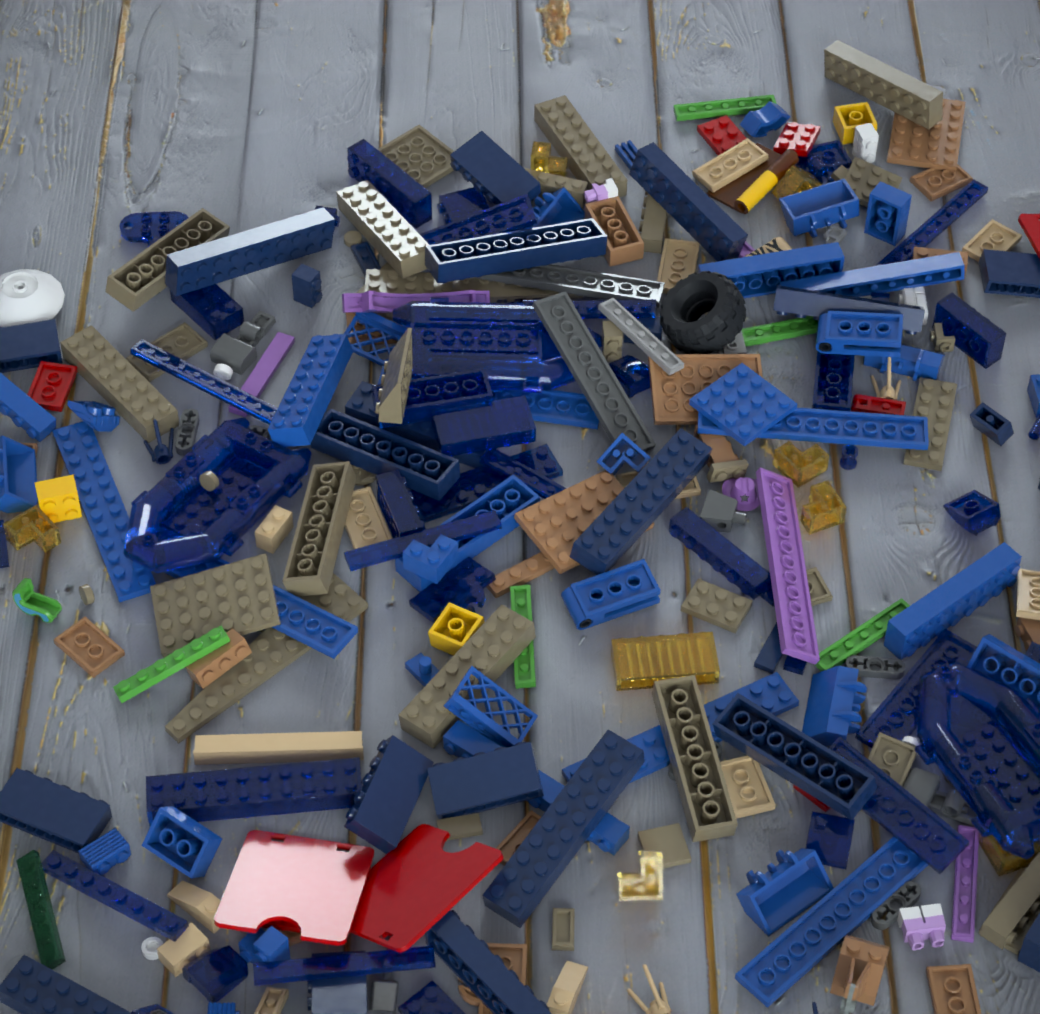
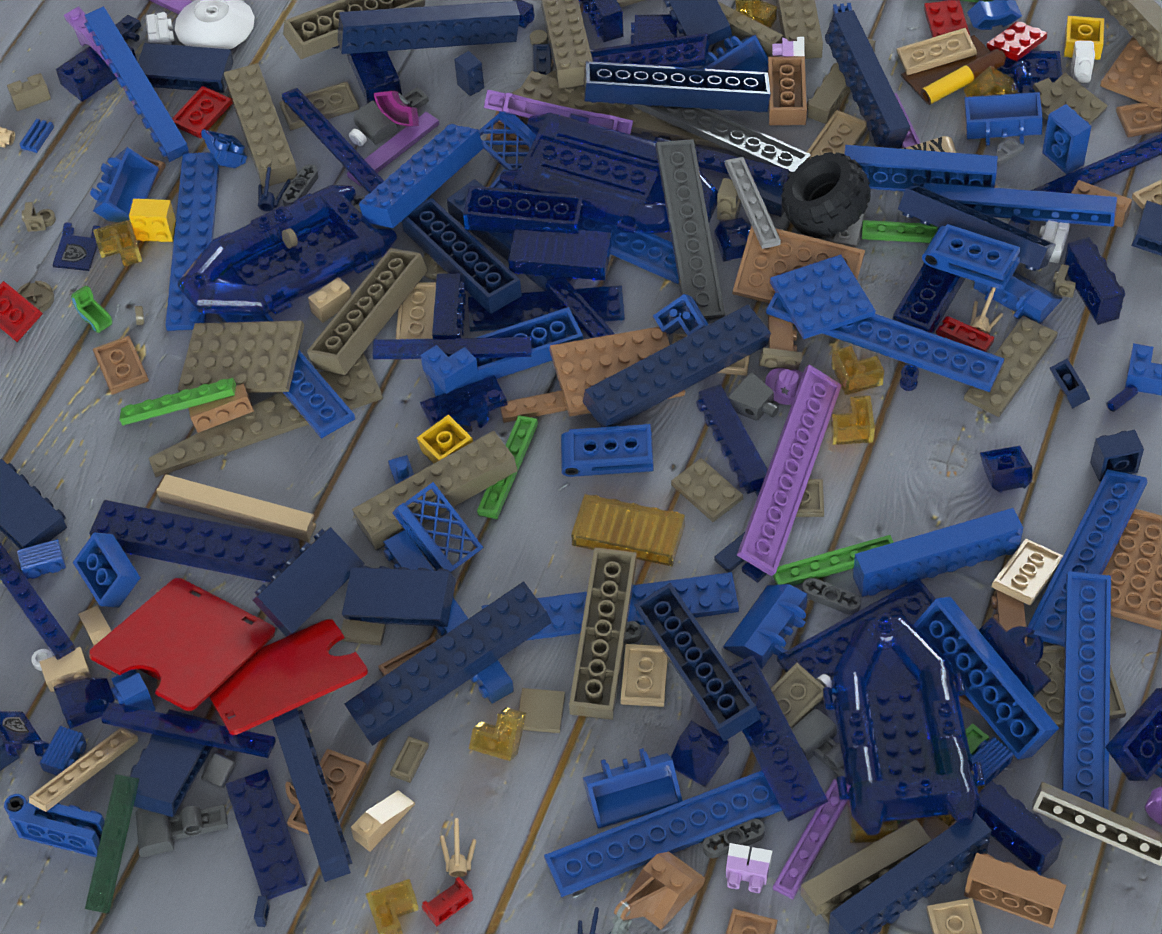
camera: 25 degrees right, 5 degrees up
dark tan slope [375,328,413,424] -> none
none -> magenta brick [374,91,419,126]

